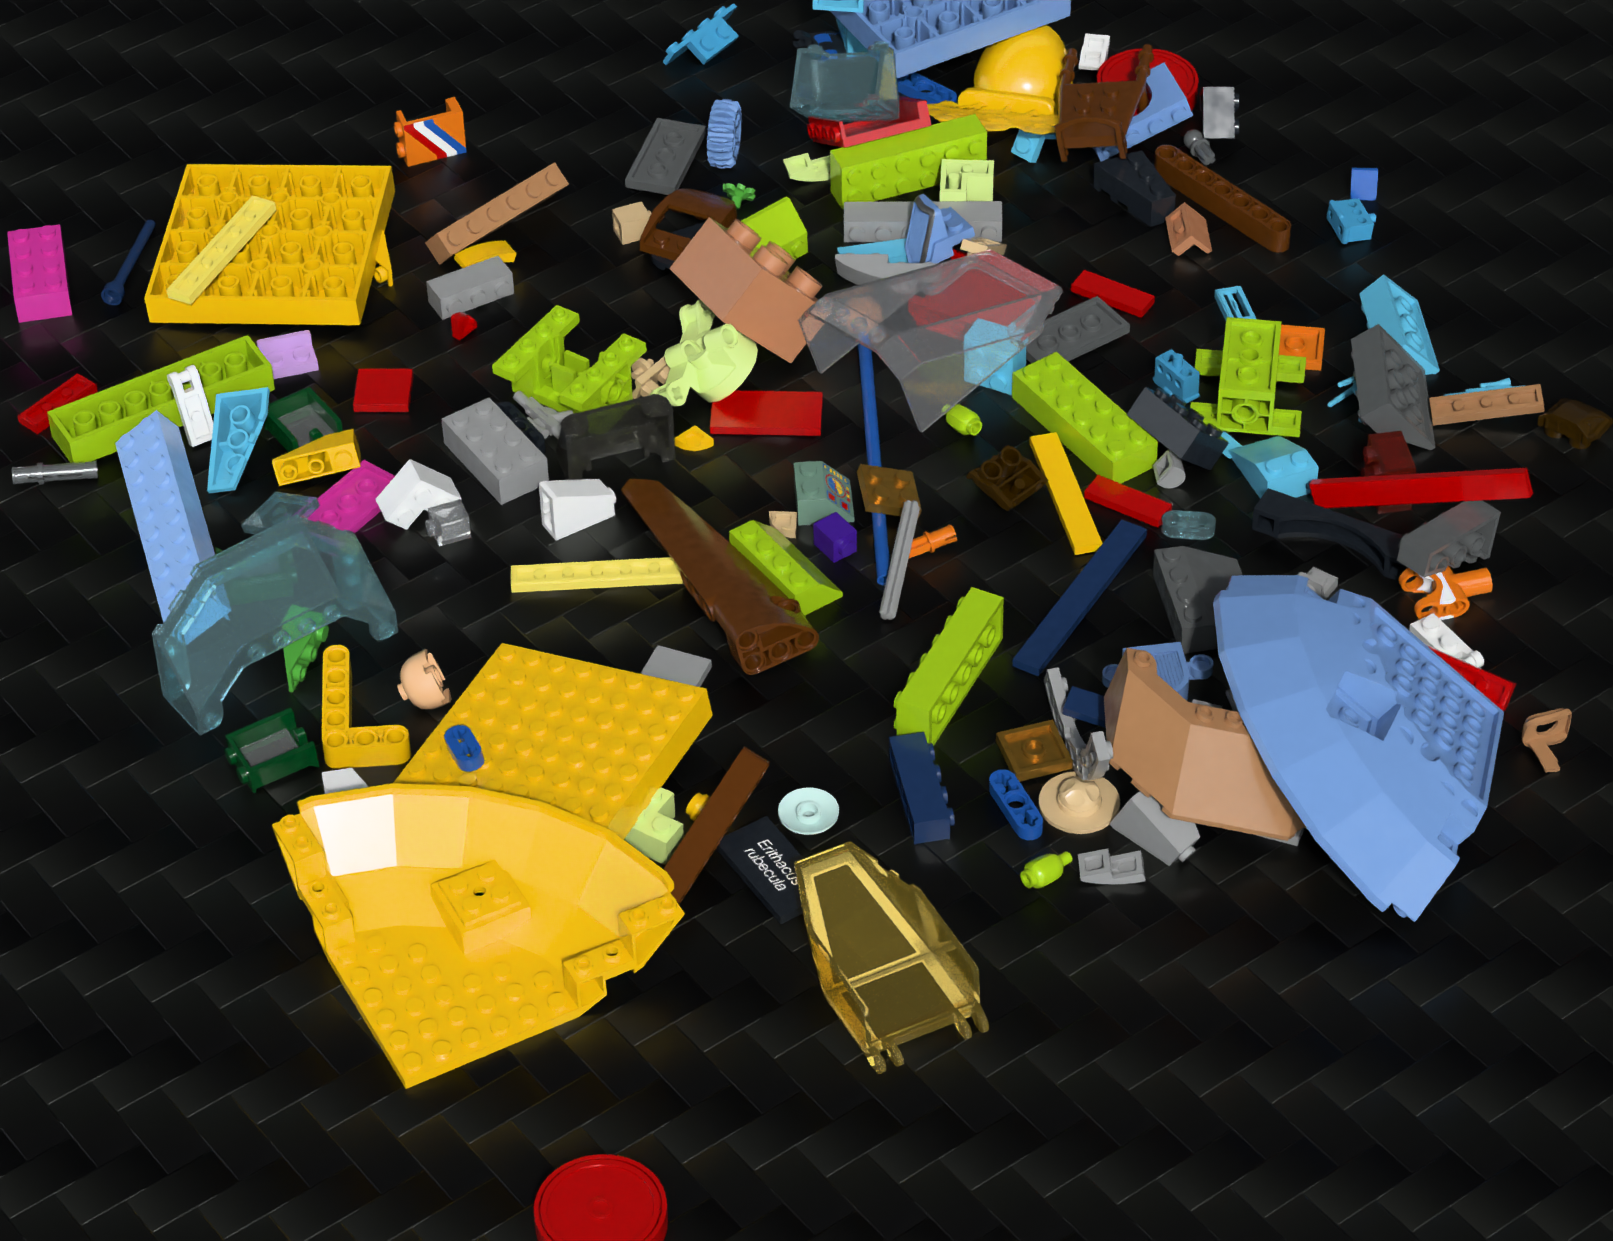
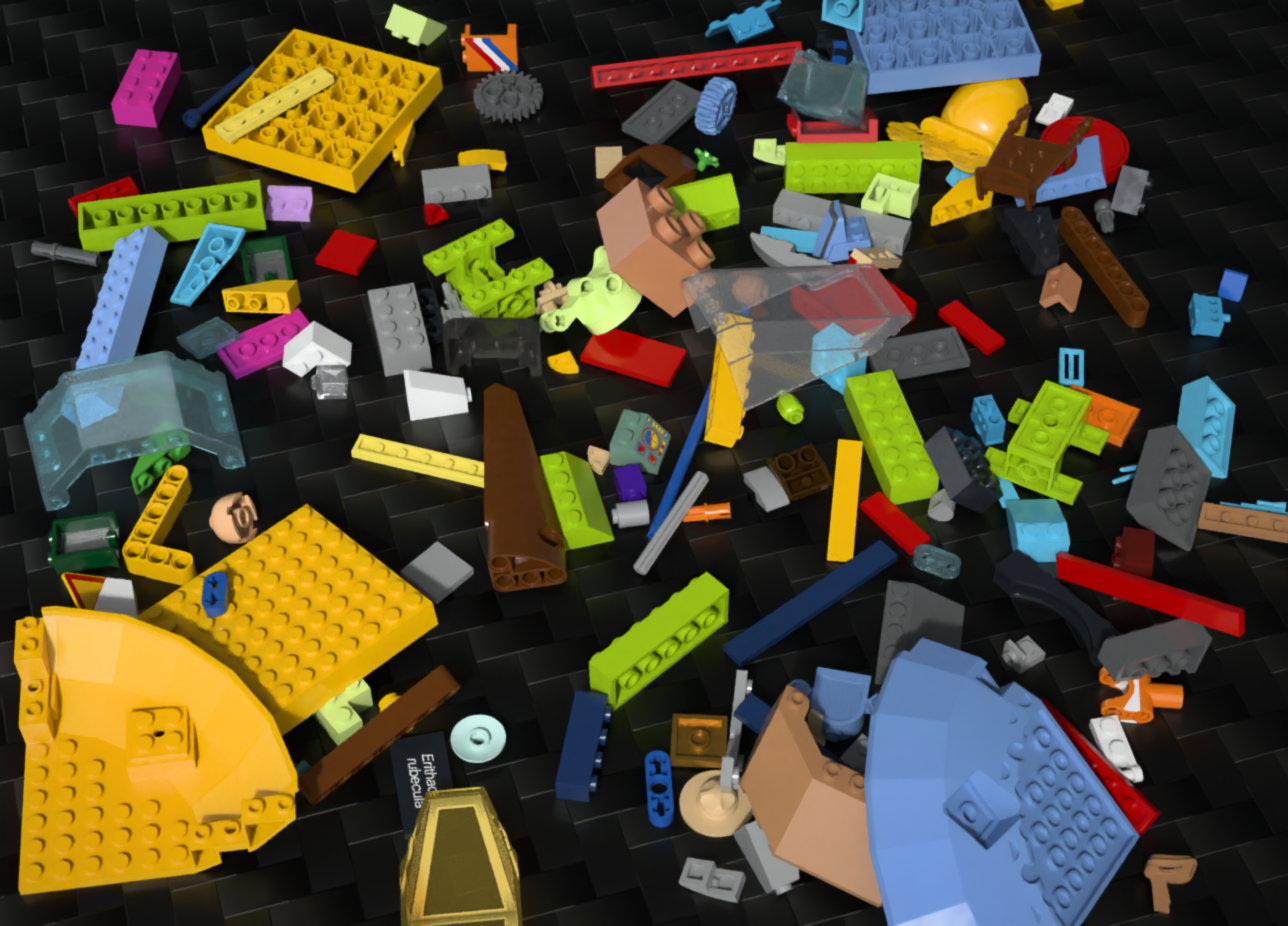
camera: 20 degrees right, 5 degrees up
white plate [167,365,213,447] -> none
medium nougat brick [425,162,569,265] -> none
pearl gold plate [857,464,922,518] -> none
blue beam [895,72,957,104] -> none
lime plant [1020,851,1072,889] -> none
none -> yellow piece [61,572,106,610]
none -> yellowish green slope [385,4,447,46]
none -> dark grey gear [473,70,543,123]
none -> red brick [590,41,804,91]
none -> light grey brick [611,499,650,528]
none -> yellow brick [704,314,754,448]
none -> light grey slope [743,466,790,512]
none -> yellow slope [930,176,993,226]

